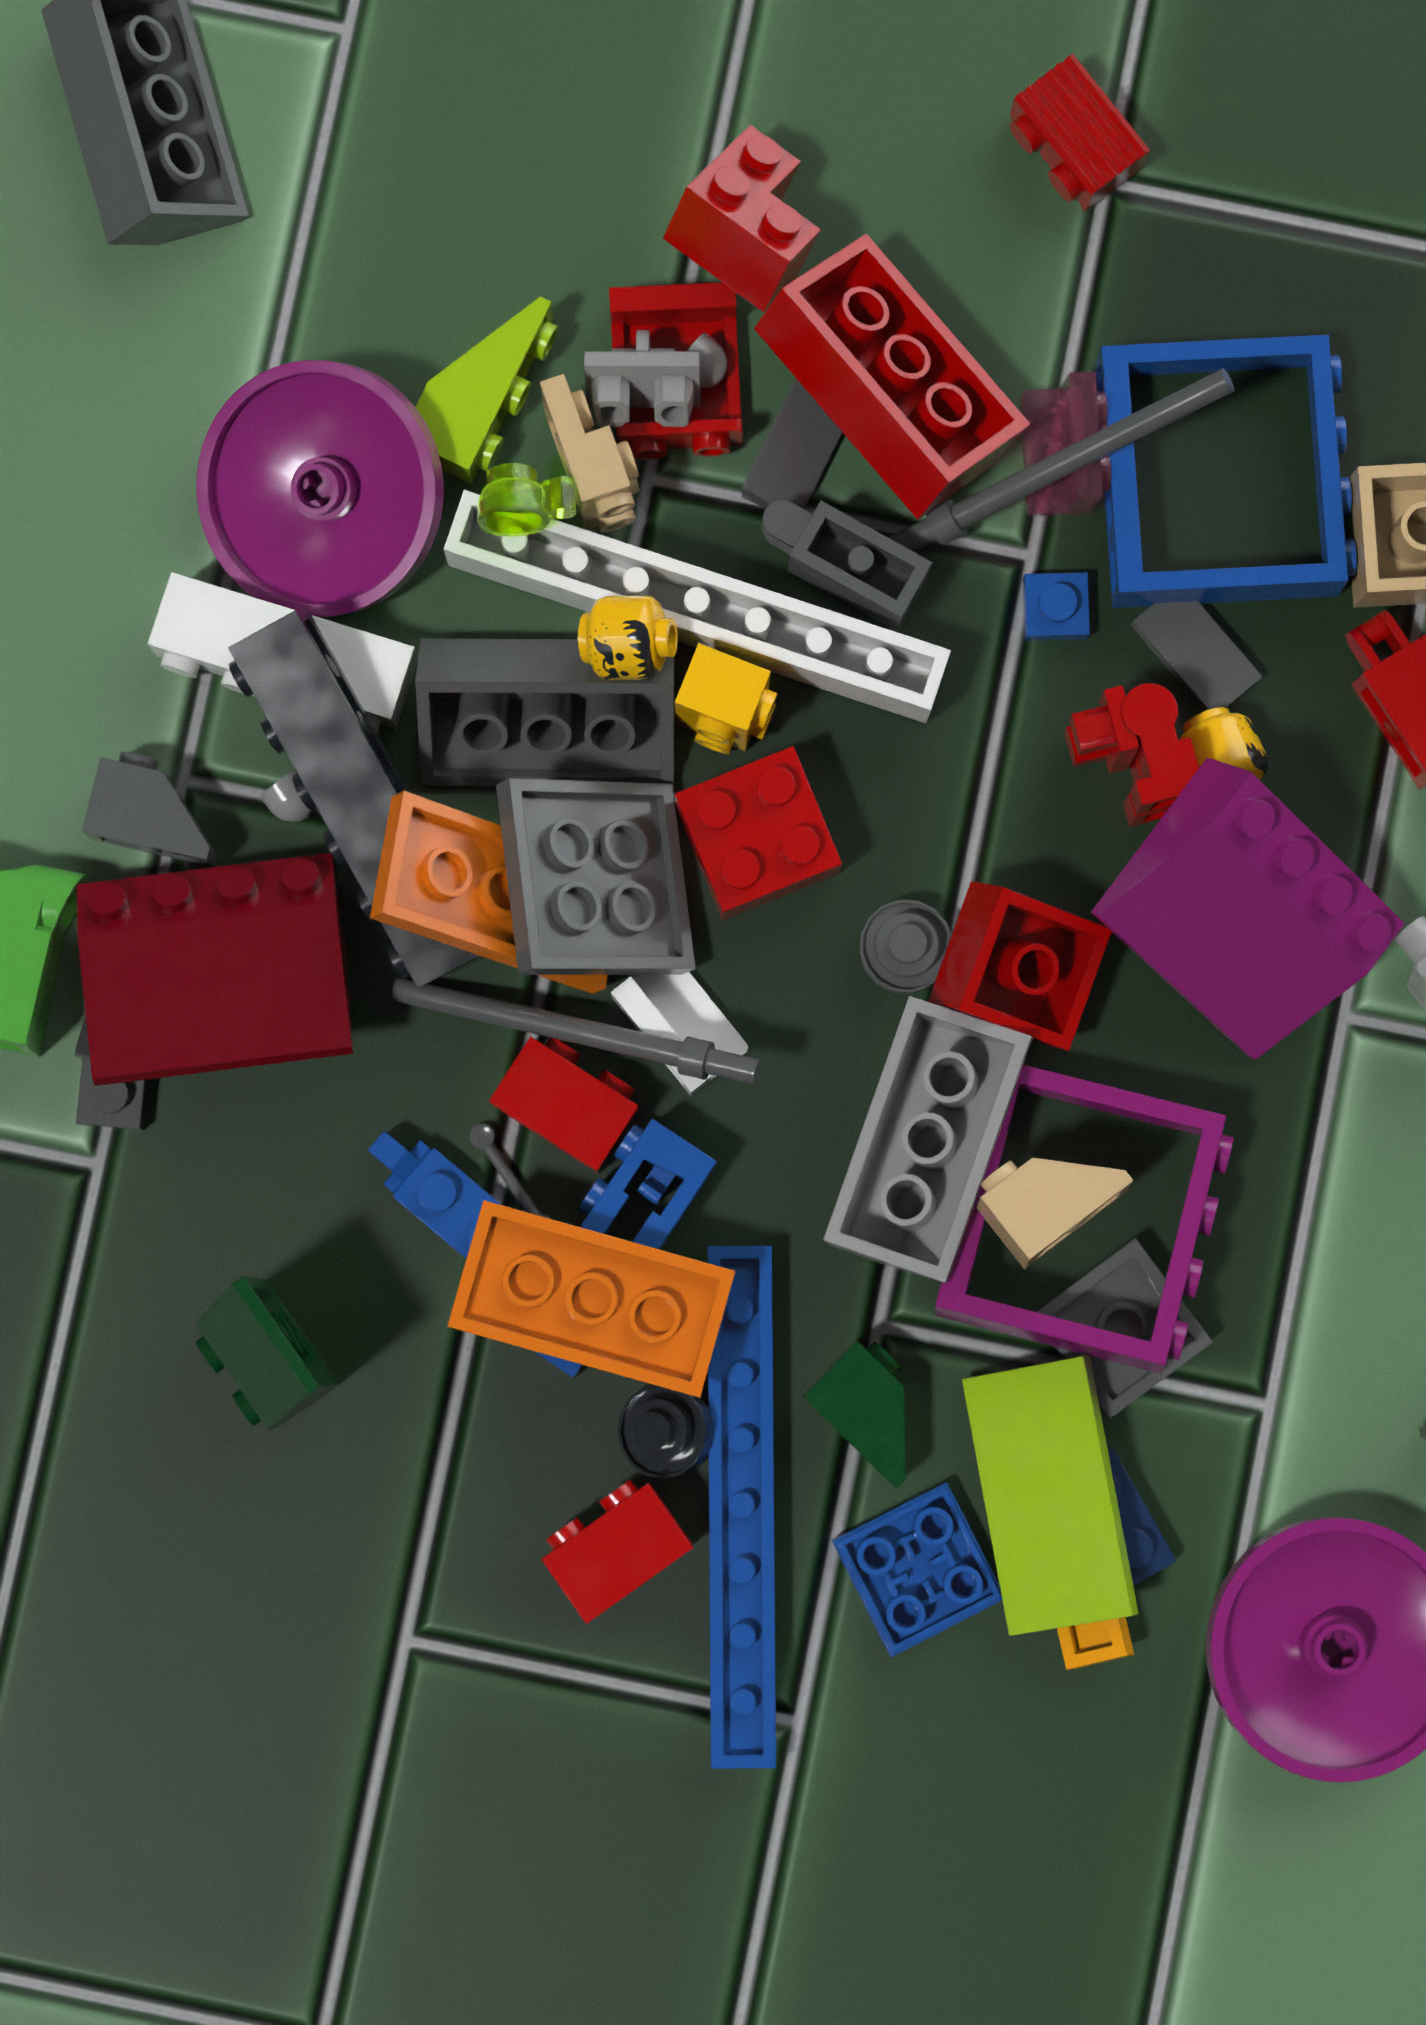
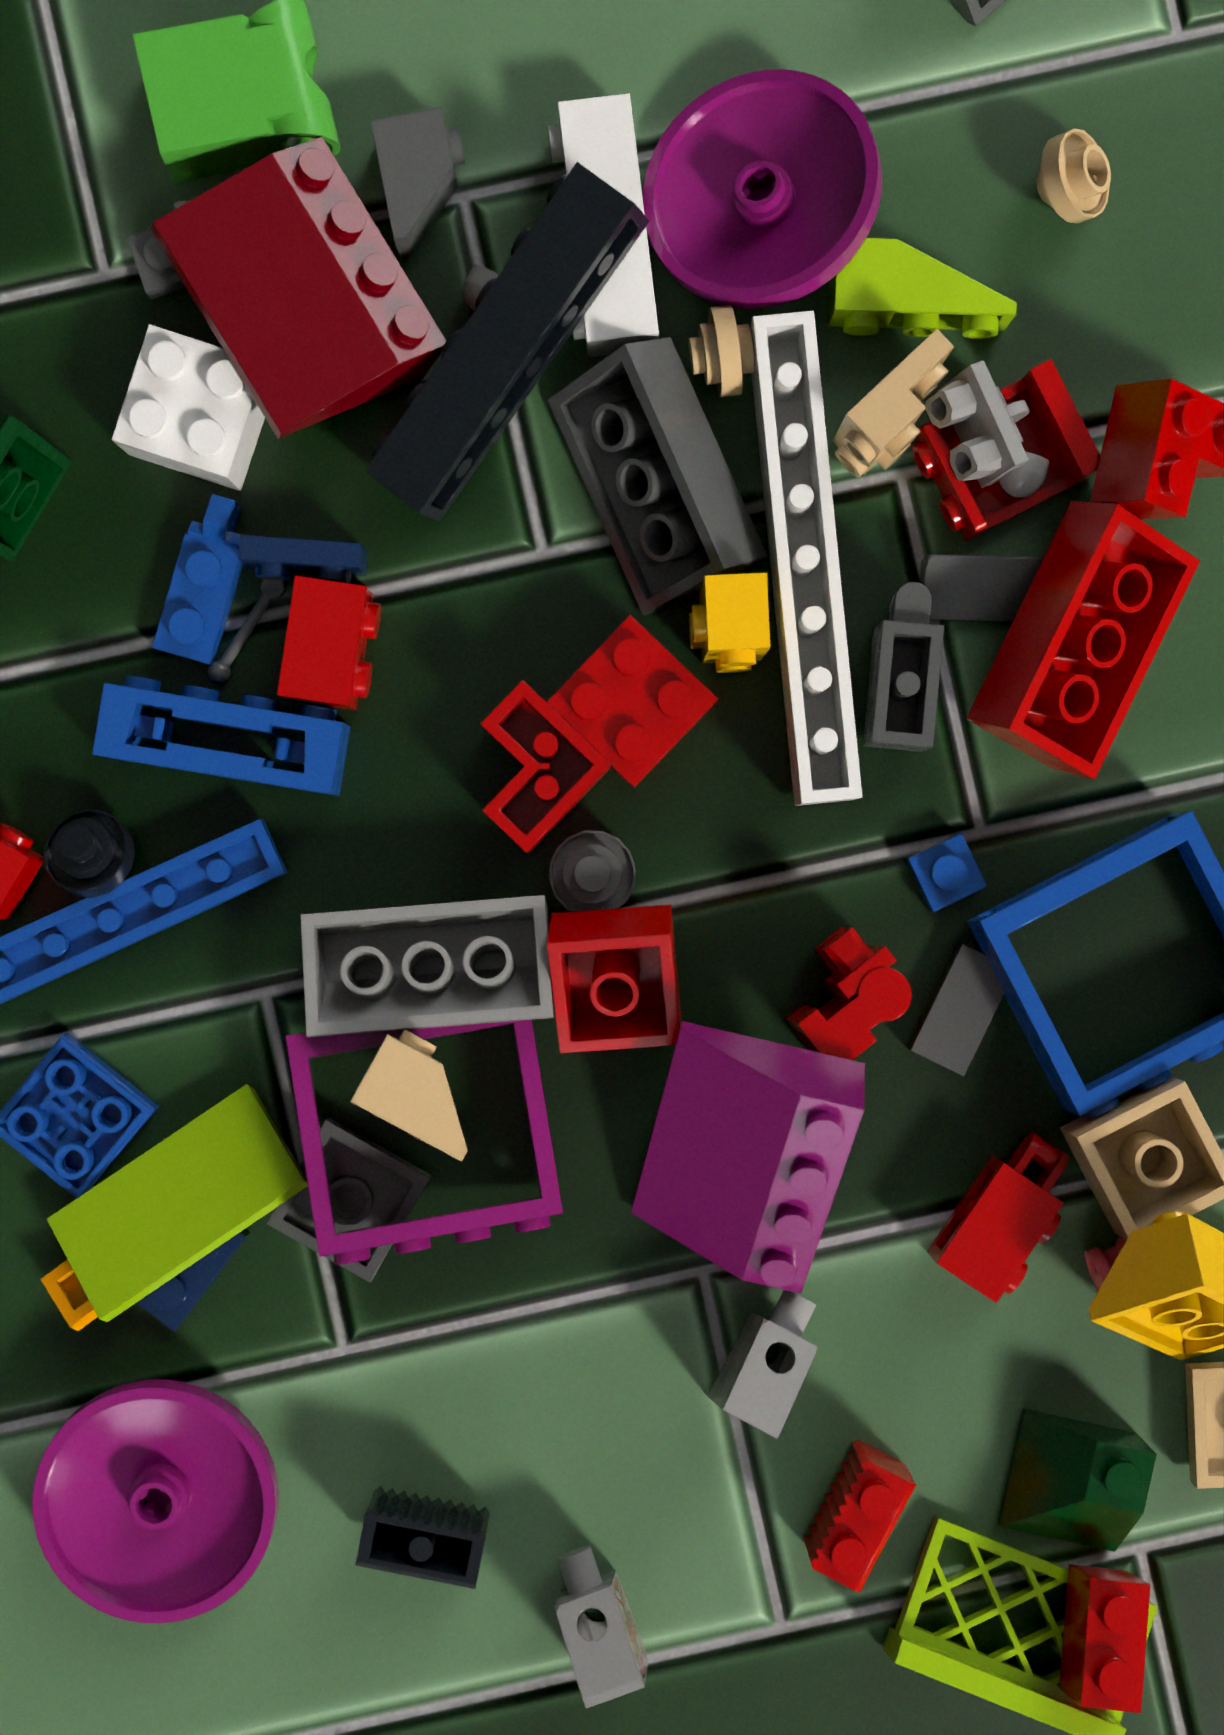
camera: 70 degrees right, 5 degrees up
orange plate [370,791,608,994] -> none
dark grey bar [392,976,762,1085] -> none
orange plate [447,1200,735,1398] -> none
clear neon green piece [477,463,576,537] -> none
dark grey plate [496,778,696,975] -> none
yellow head [578,595,678,680] -> none
white panel [611,972,748,1097] -> none
dark green slope [802,1341,906,1489] -> none
dark grey bar [888,368,1234,552] -> none
clear pink bracket [1020,372,1111,516] -> none
yellow head [1179,707,1269,780] -> none
none -> white brick [112,324,265,491]
none -> dark blue plate [239,535,368,584]
none -> red brick [481,680,611,853]
none -> tan plate [689,305,754,398]
none -> tan plate [1036,128,1111,224]

